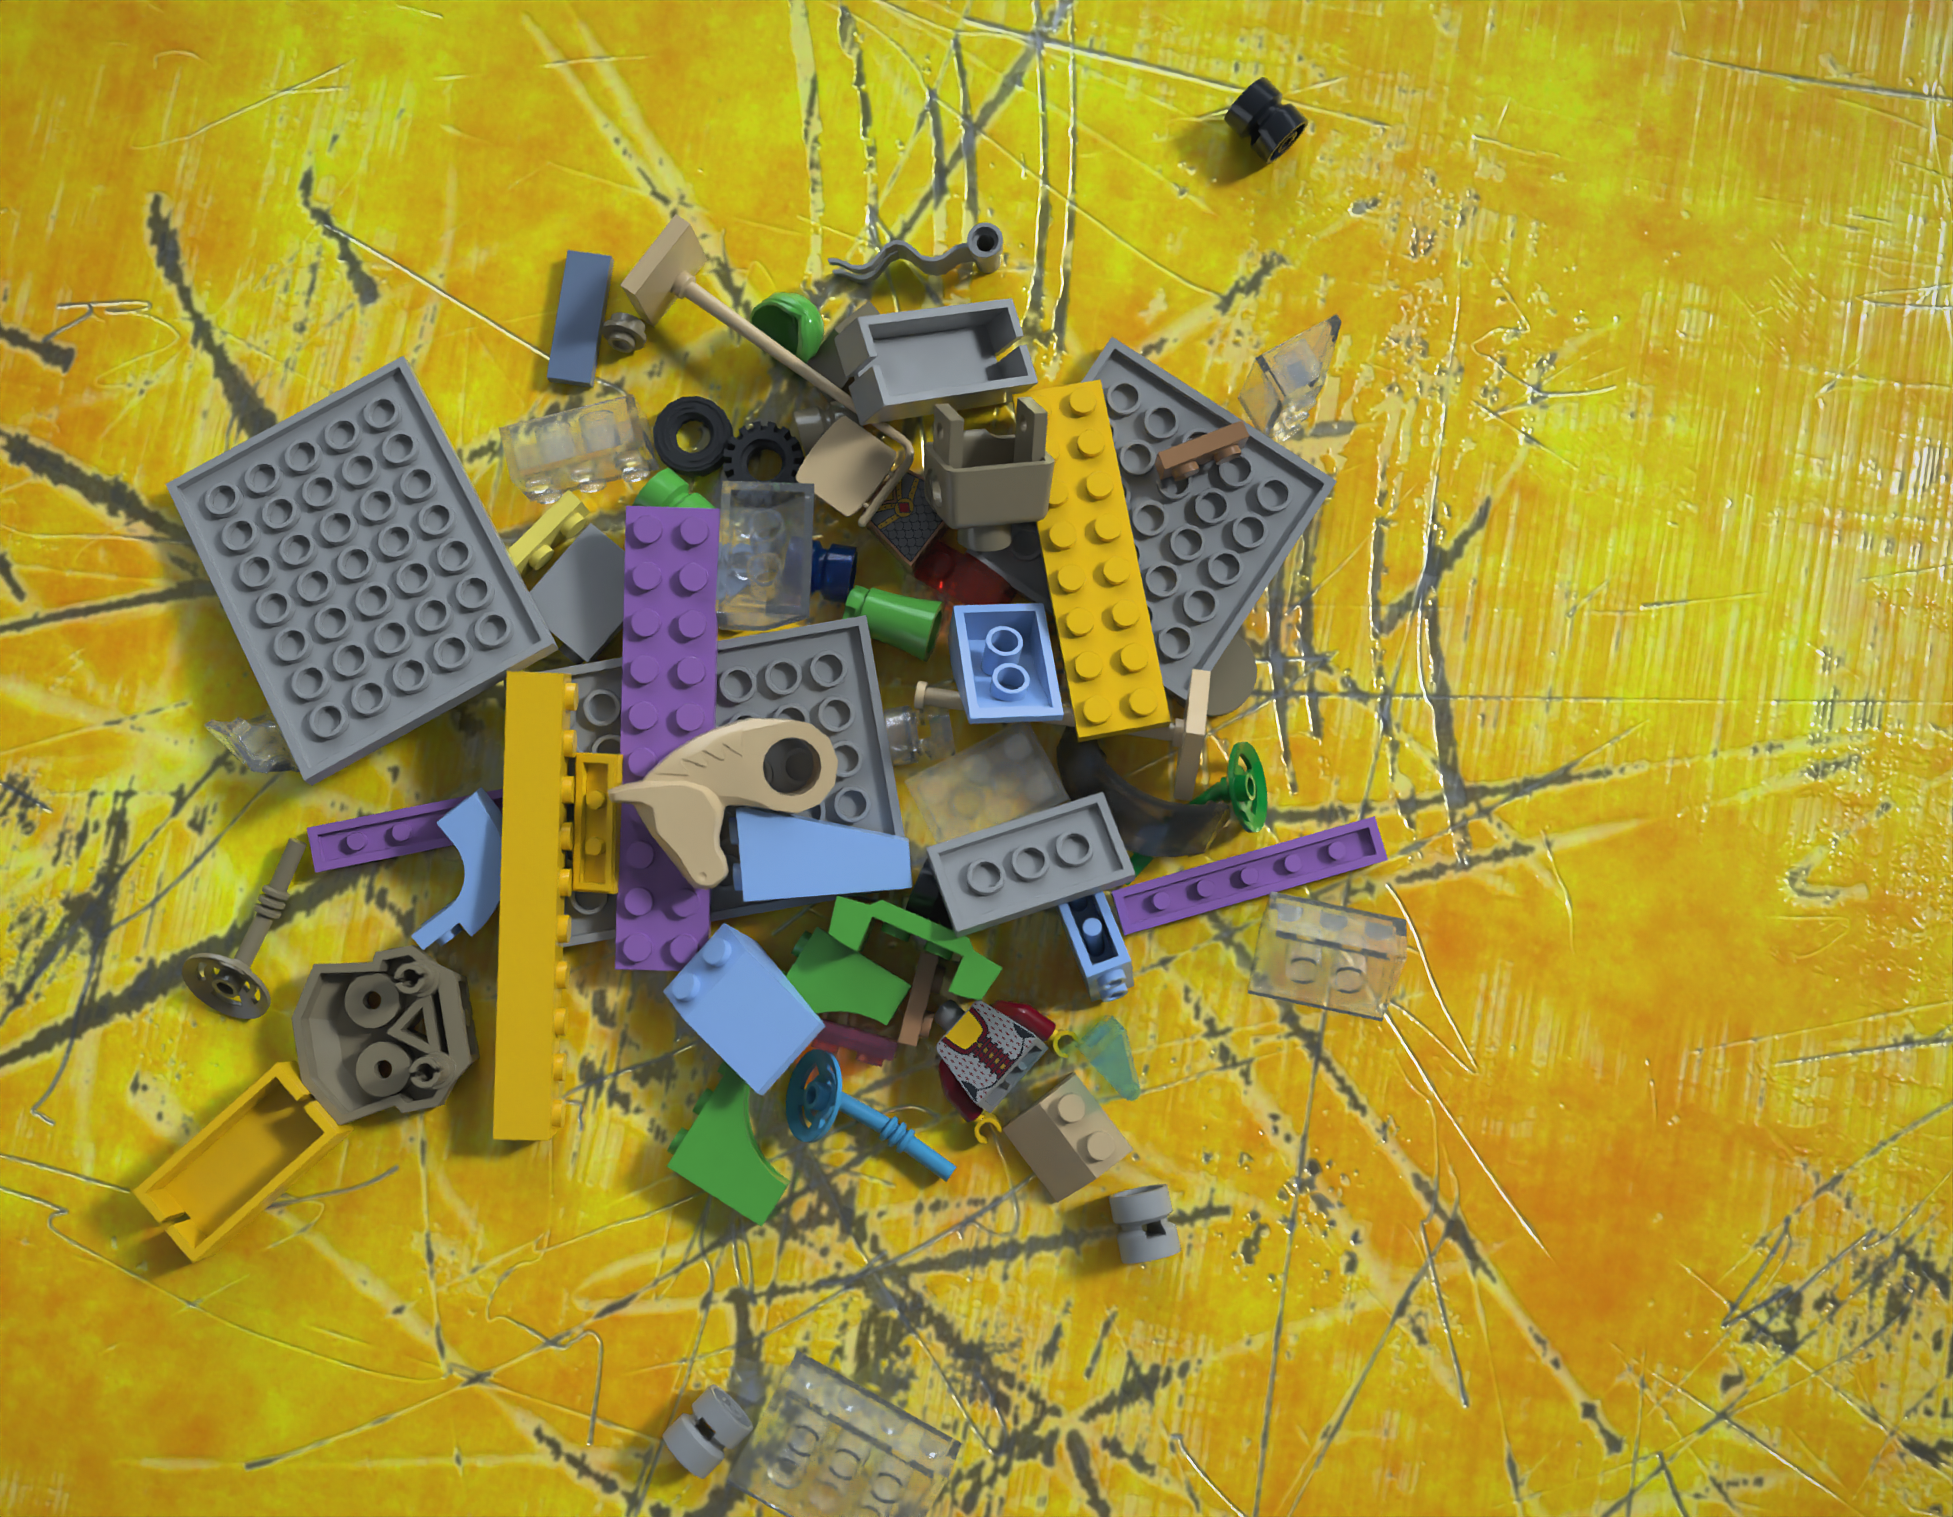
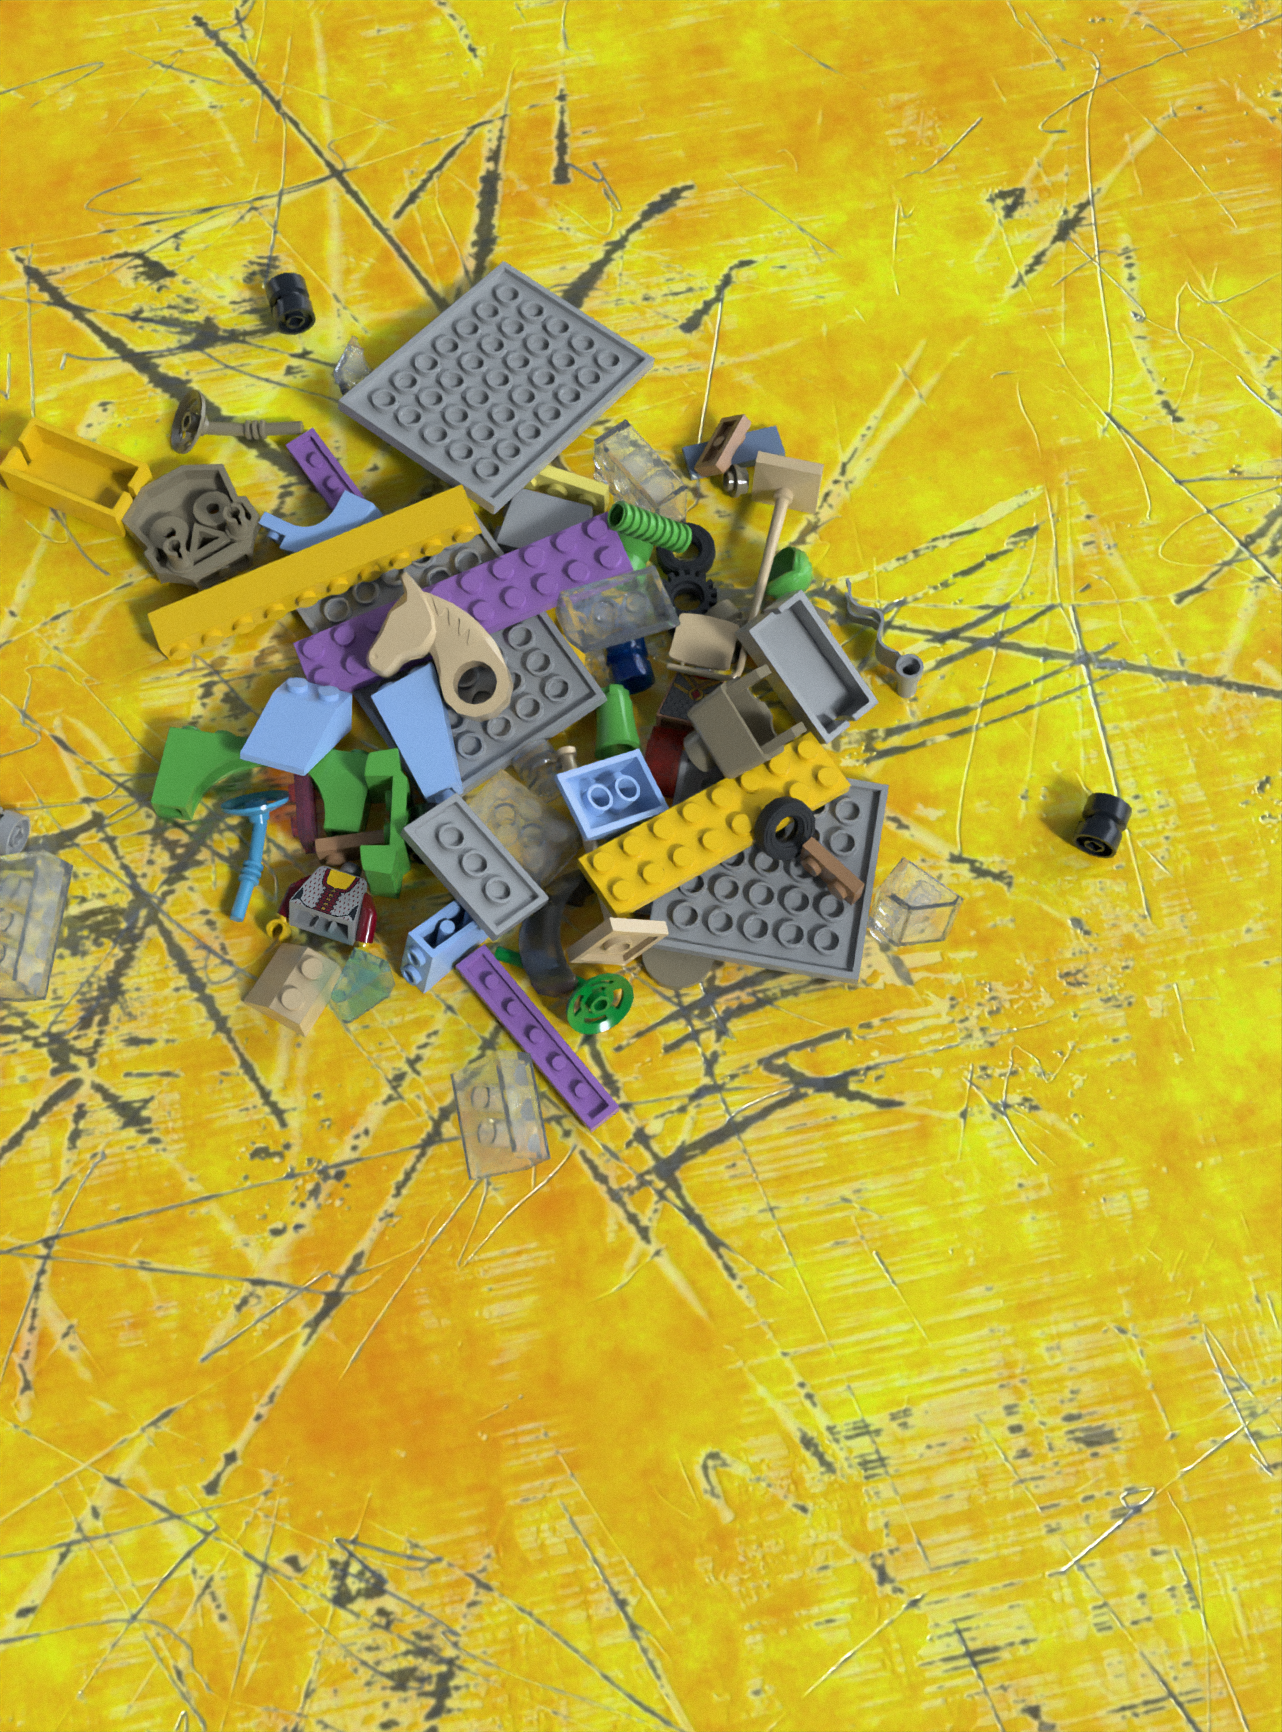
camera: 65 degrees right, 15 degrees down
yellow tile [572,752,623,894] -> none
light grey wheel [1108,1184,1181,1263] -> none
none -> black wheel [265,273,316,335]
none -> bright green piece [607,501,692,554]
none -> medium nougat plate [694,414,752,477]
none -> black tyre [754,796,815,861]

